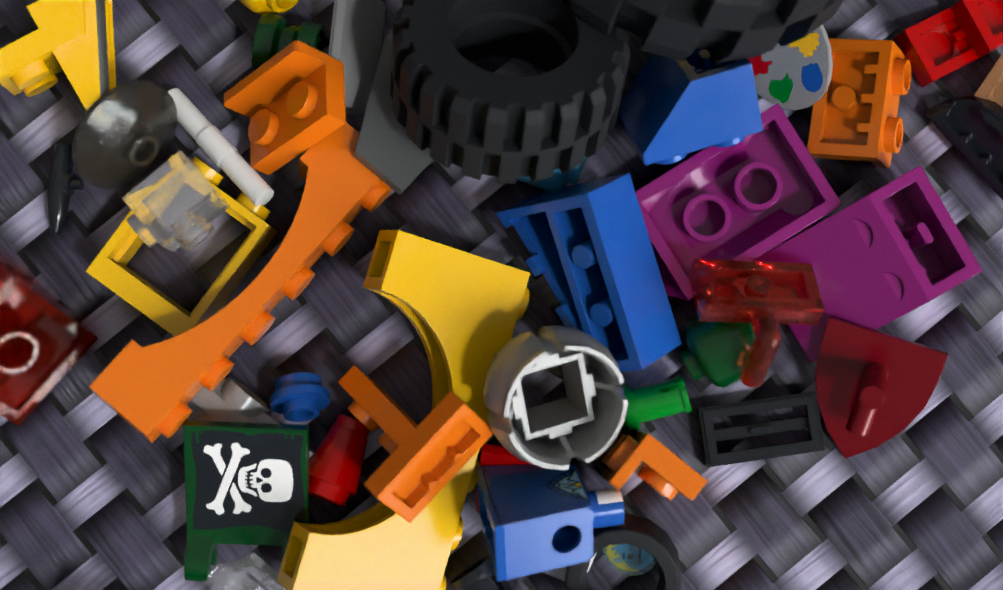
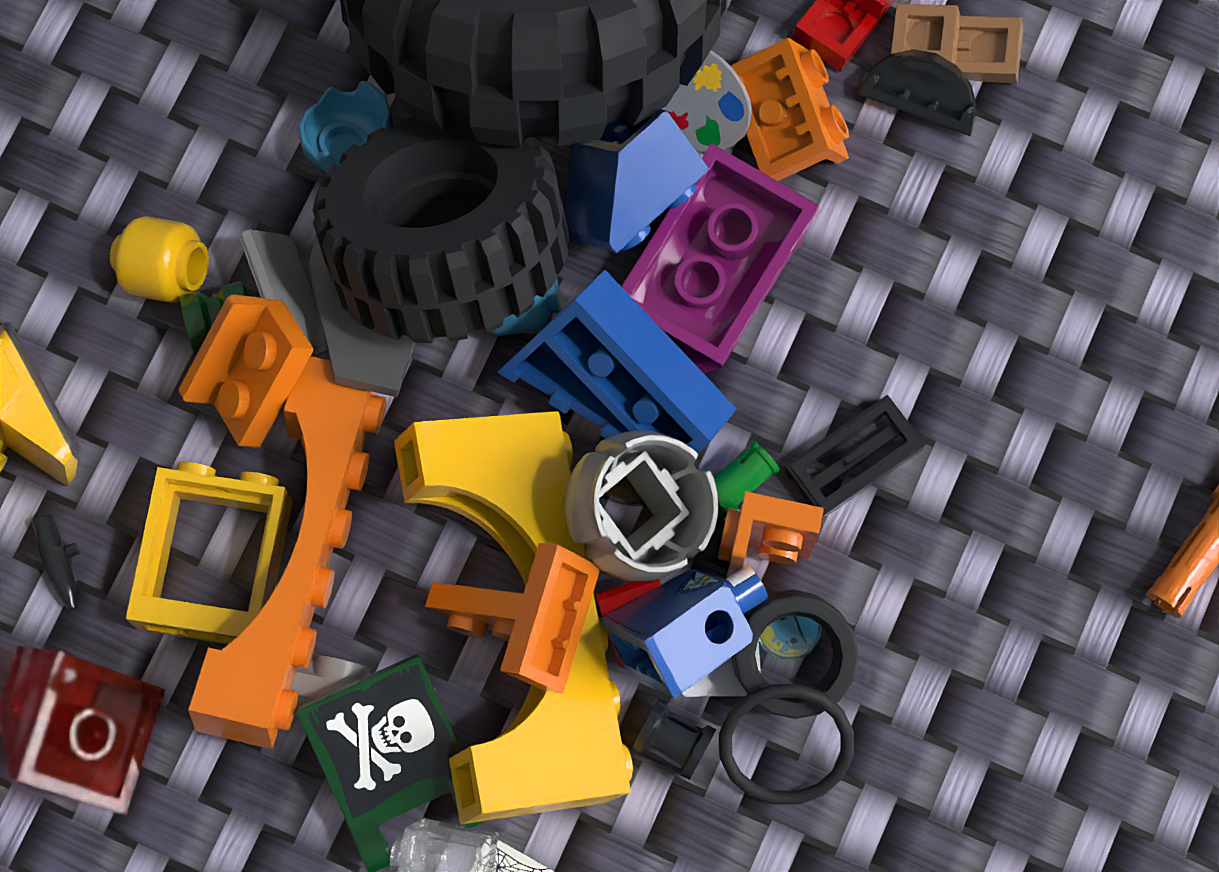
camera: 25 degrees left, 10 degrees down
clear smoke dish [72,80,177,189] -> none
clear brick [122,150,230,252] -> none
white piece [161,88,274,207] -> none
blue plate [269,372,330,422] -> none
red cone [309,414,370,508] -> none
dark green head [679,299,773,388] -> none
clear red plate [689,259,825,388] -> none
magenta slope [751,165,983,364] -> none
dark red shield [815,316,948,459] -> none

